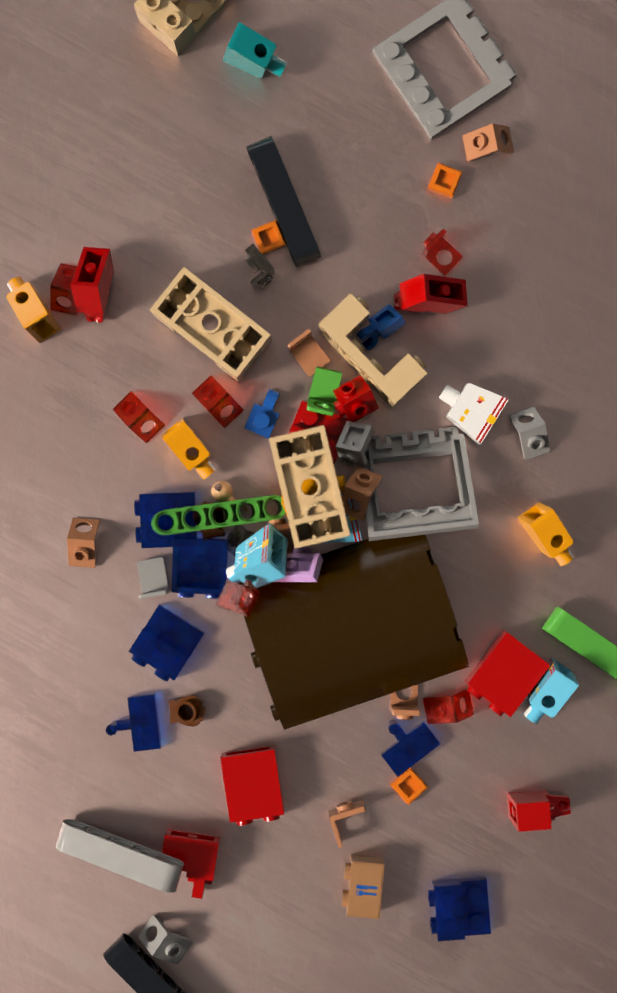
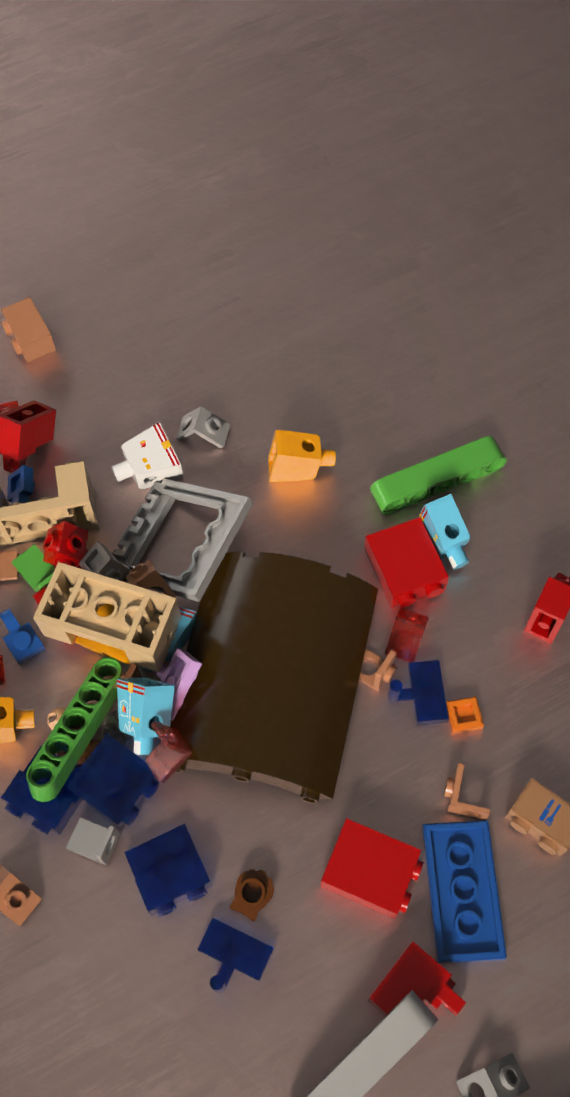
camera: 55 degrees left, 25 degrees down
none -> nougat brick [0,297,56,363]
none -> blue tile [422,820,507,964]

